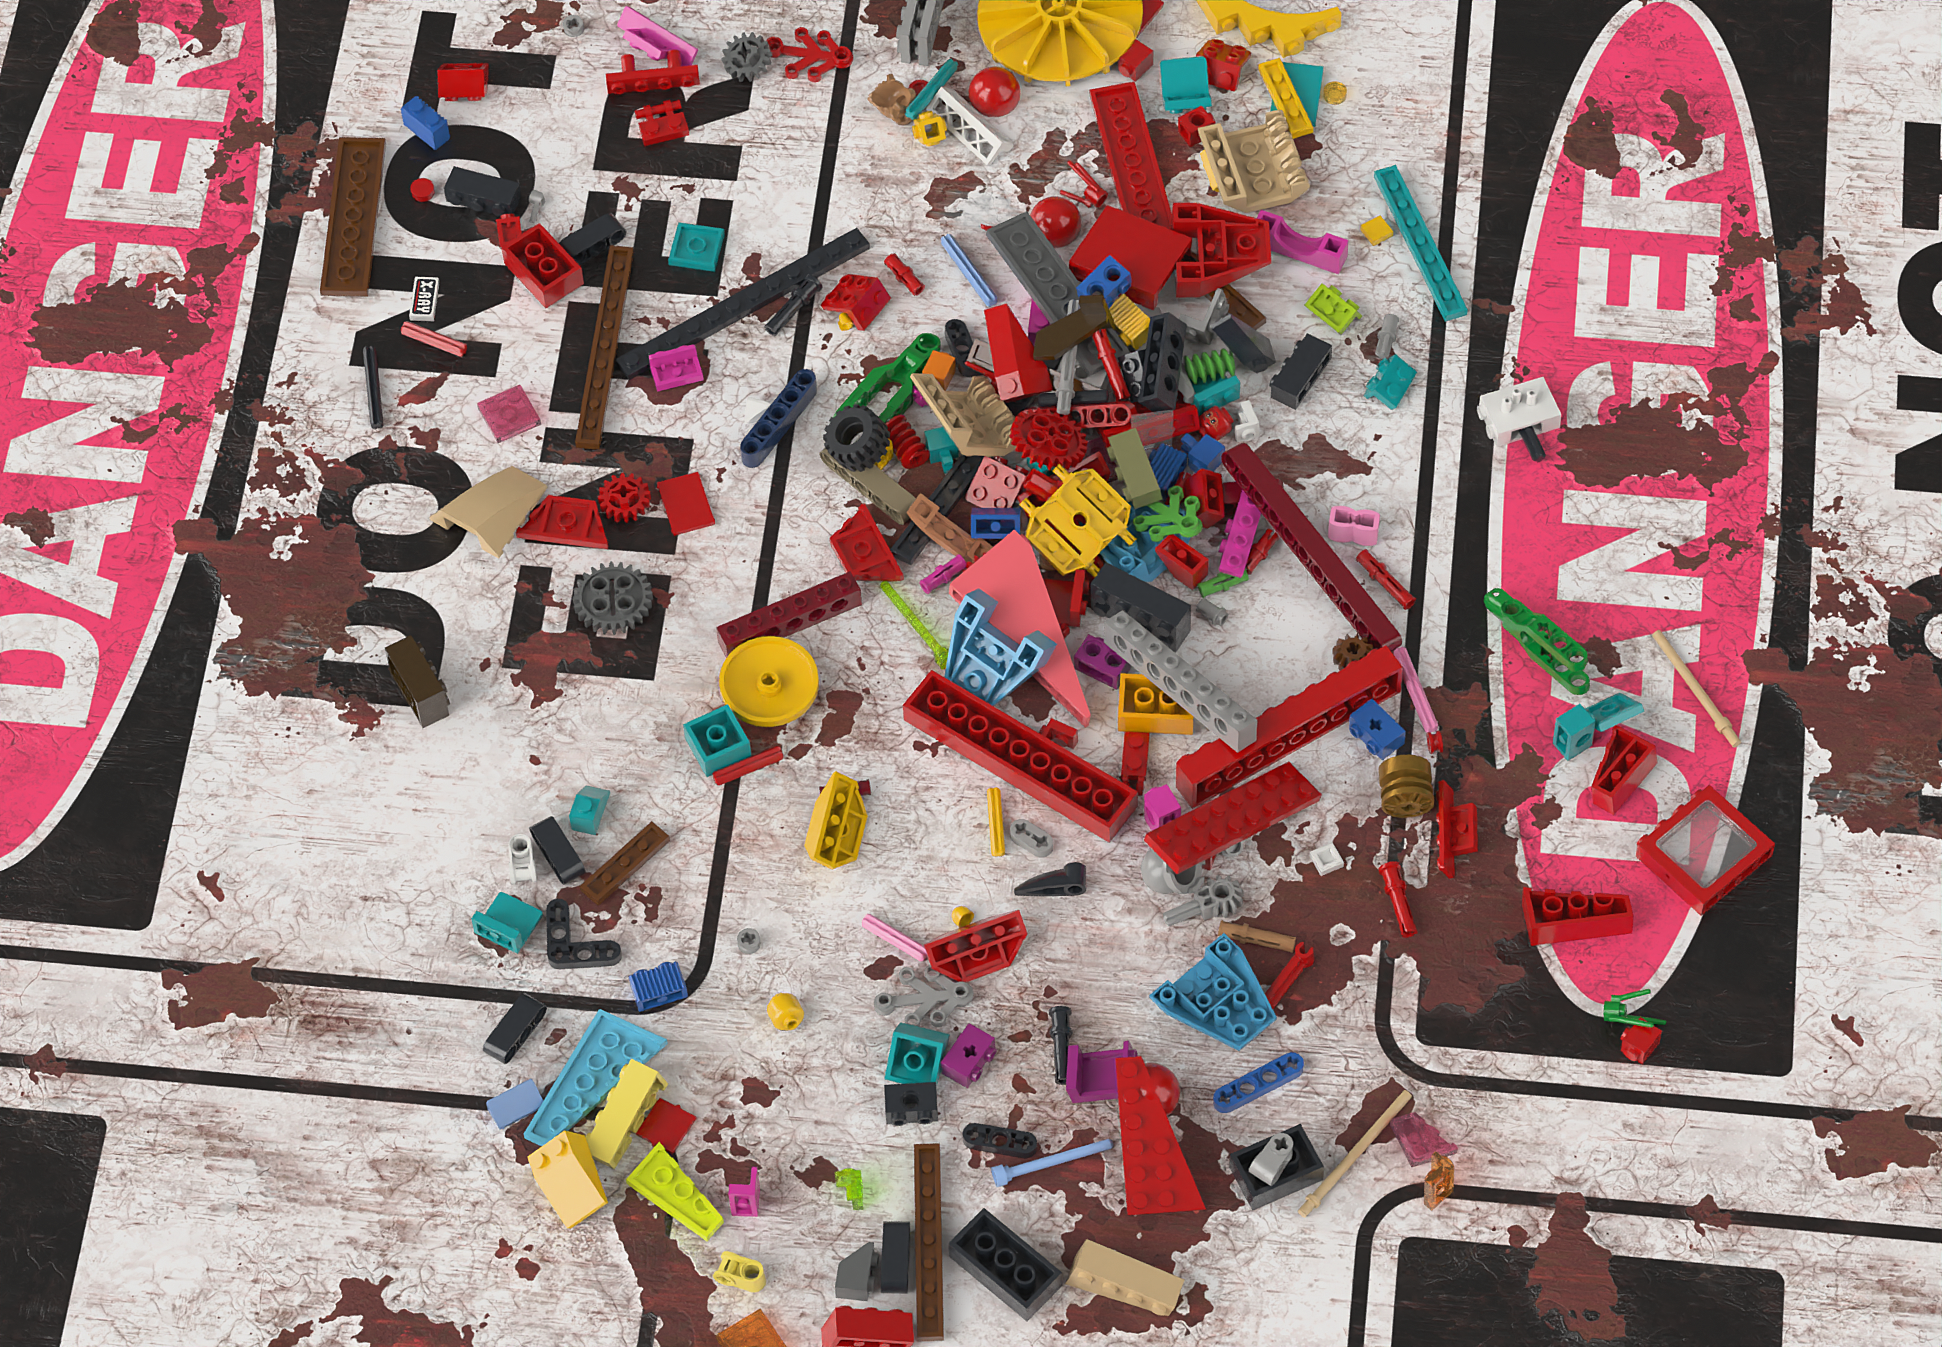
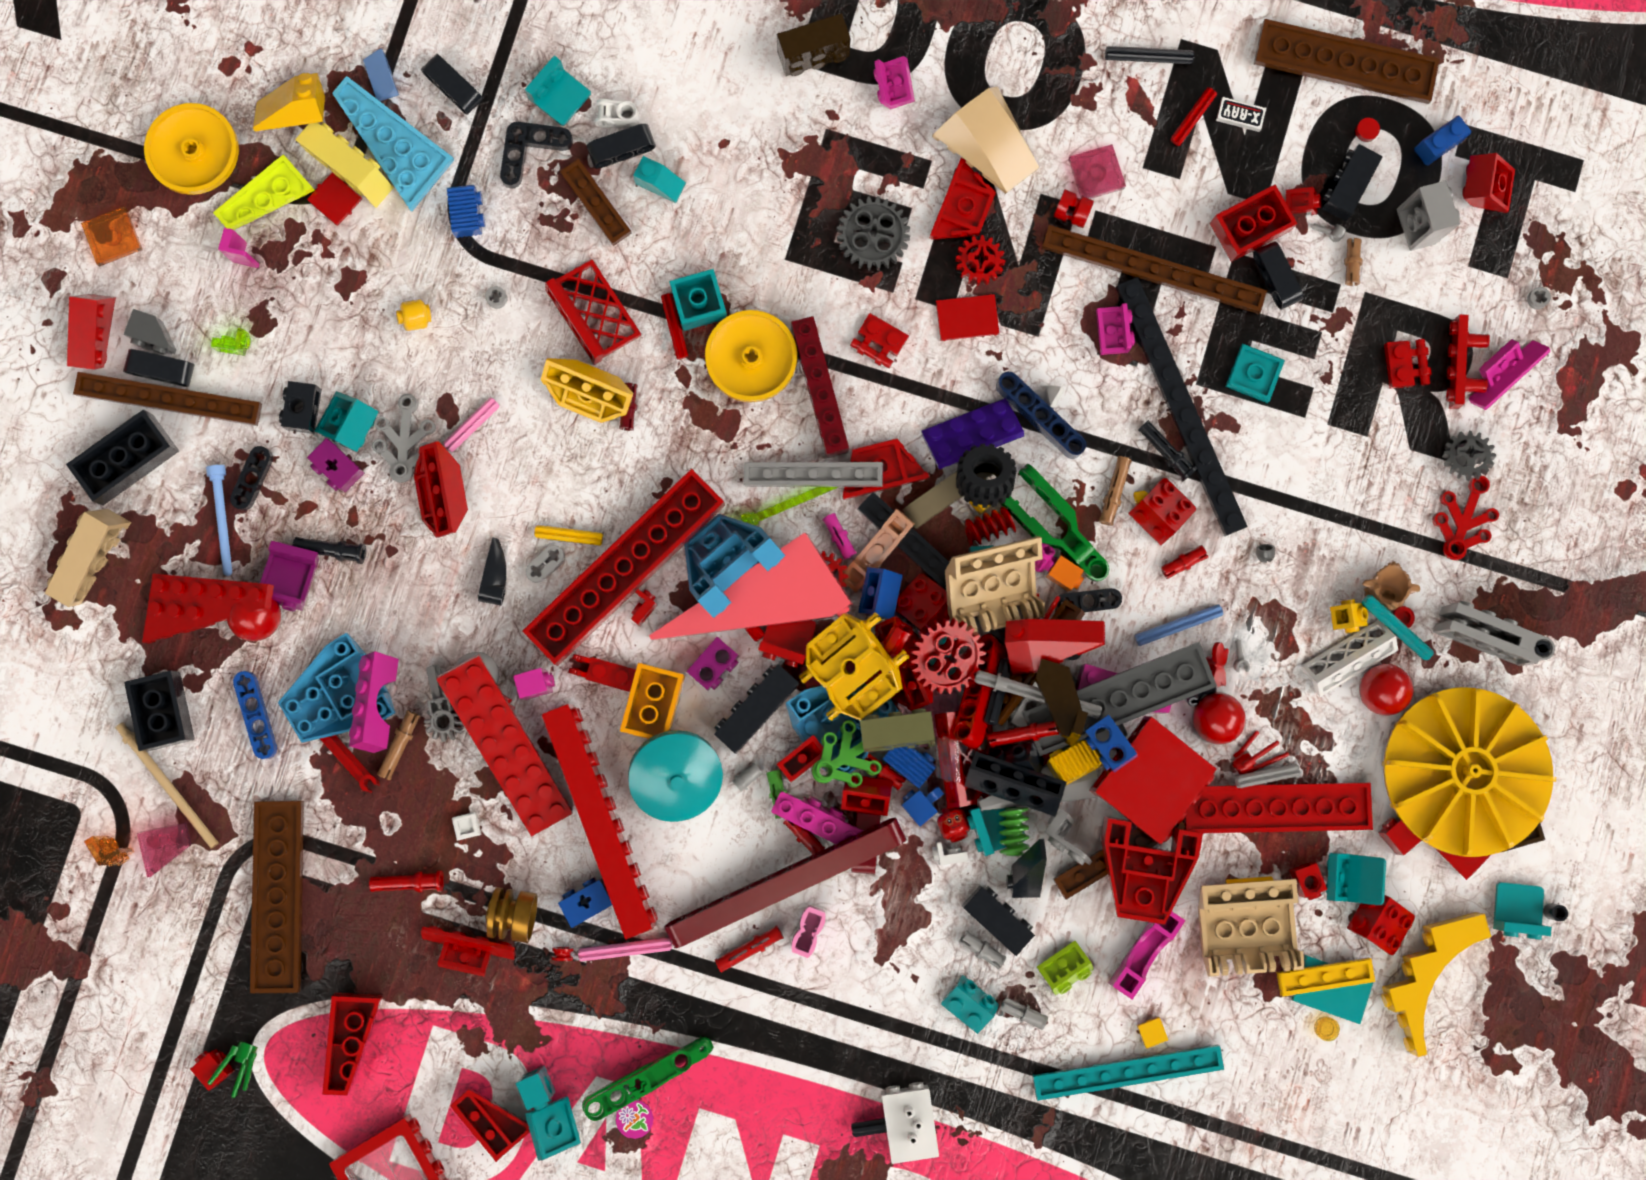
camera: 90 degrees right, 25 degrees up
light yellow piece [713,1251,766,1293] -> none
yellow hinge [952,906,974,928] -> none
light grey brick [1104,610,1257,753] -> none
light grey piece [1249,1133,1293,1186] -> none
reddish brown gear [1332,633,1374,671] -> none
none -> yellow dish [144,103,239,195]
none -> reddish brown plate [250,801,304,993]
none -> dark pink arch [349,651,399,753]
none -> red fence [545,259,641,365]
none -> sticker [616,1100,654,1139]
none -> teal dish [628,730,723,822]
none -> light grey plate [744,462,883,487]
none -> red plate [850,313,909,369]
none -> dark pink bracket [874,56,915,110]
none -> dark purple plate [921,398,1024,470]
none -> light grey pin [959,930,1006,969]
none -> red wheel [1053,189,1094,228]
none -> medium nougat pin [1099,456,1132,526]
none -> light grey hand [1233,640,1250,672]
none -> light grey axle [1234,764,1300,788]
none -> dark grey hinge [1256,544,1275,563]
none -> medium nougat pin [1344,238,1363,286]
none -> light grey brick [1397,180,1460,251]

